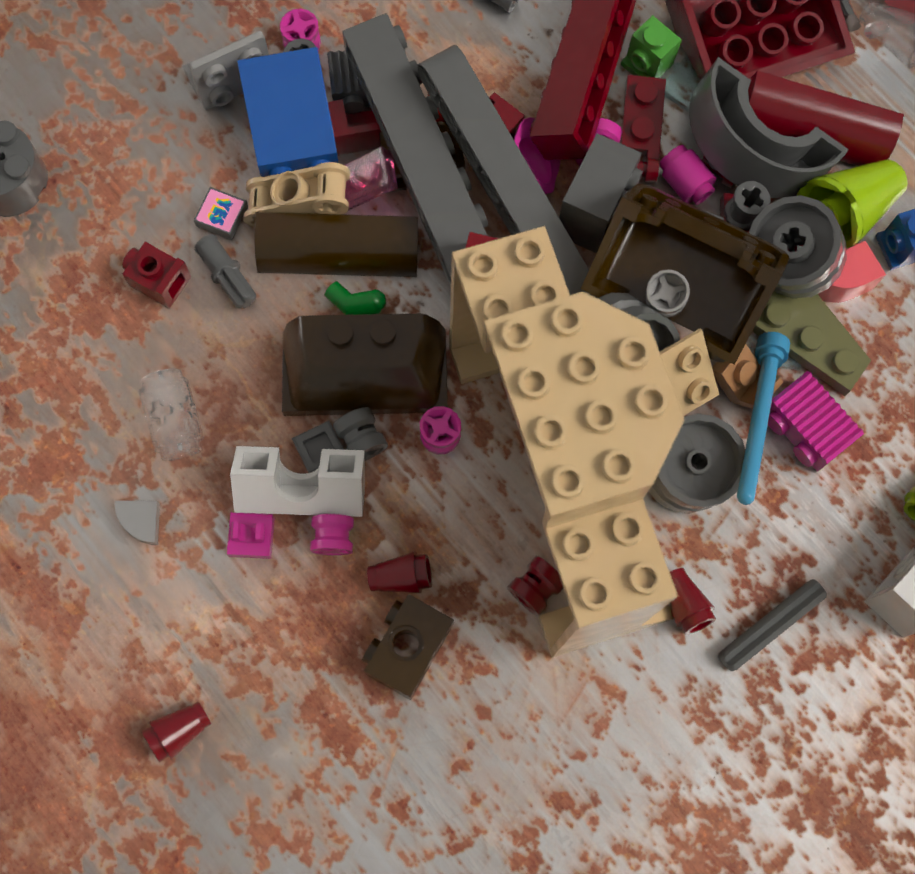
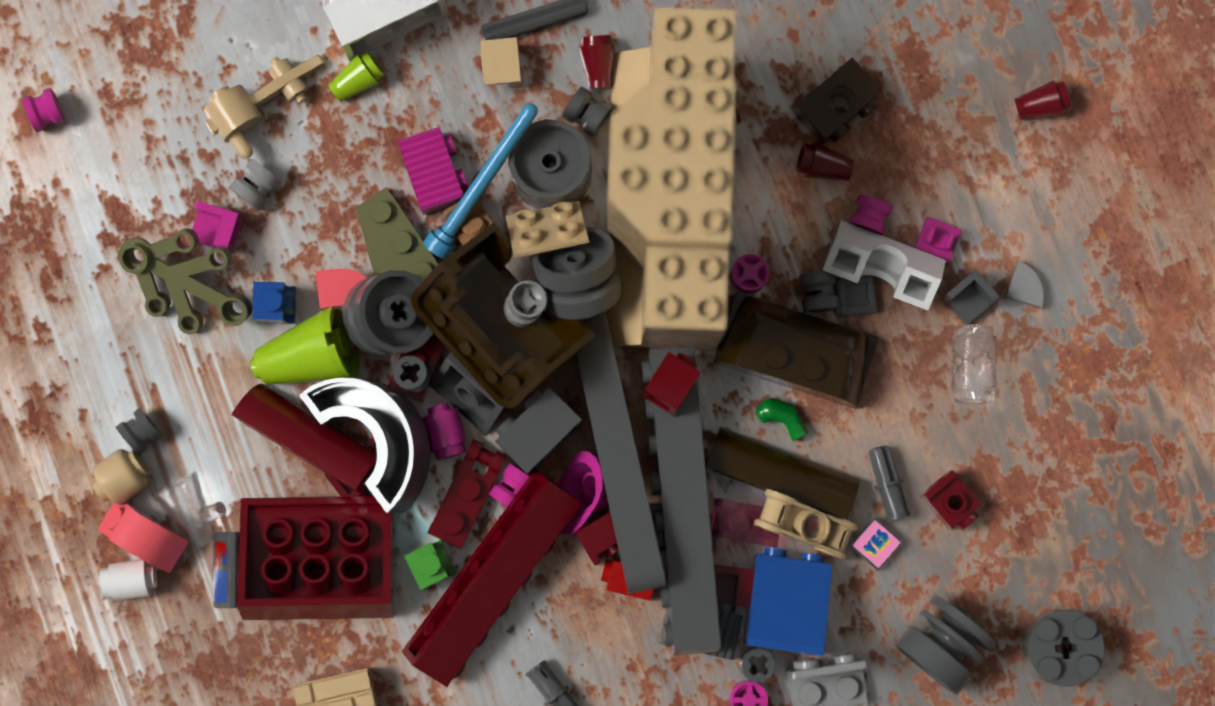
camera: 160 degrees left, 10 degrees up
none -> tan panel [480,37,522,88]
none -> dark grey wheel [562,86,613,138]
none -> dark grey wheel [894,595,998,695]
none -> dark grey panel [942,269,1000,326]

